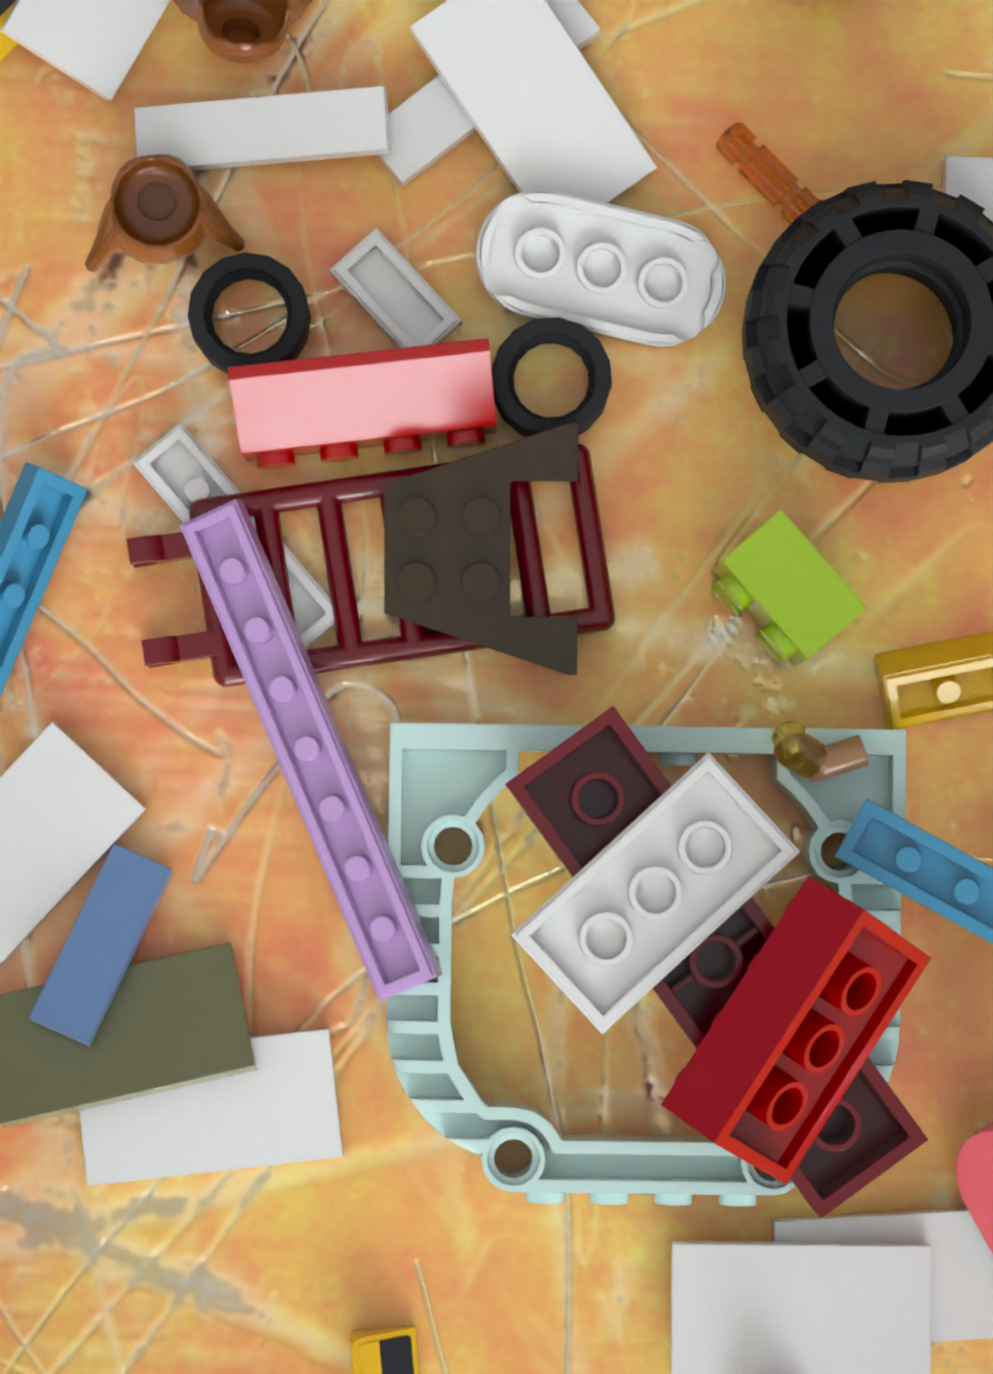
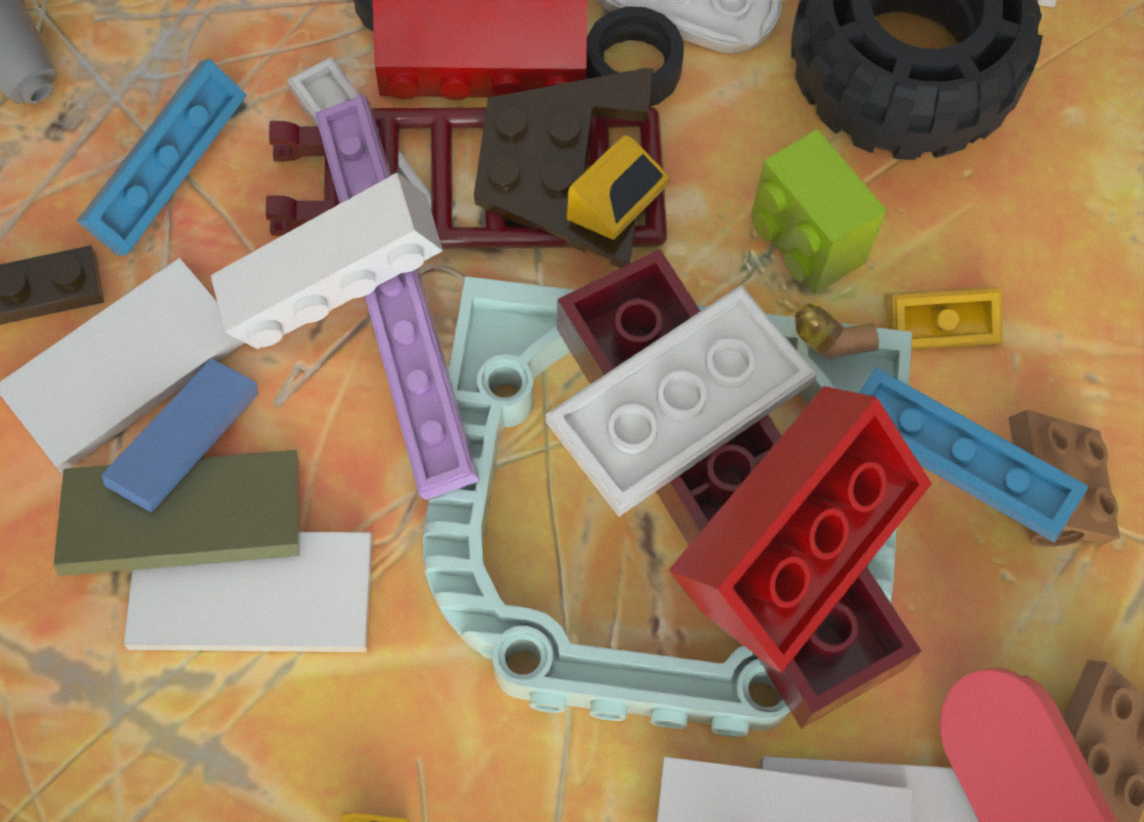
camera: 15 degrees right, 20 degrees down
none -> white brick [211,173,443,349]
none -> yellow slope [567,135,670,240]

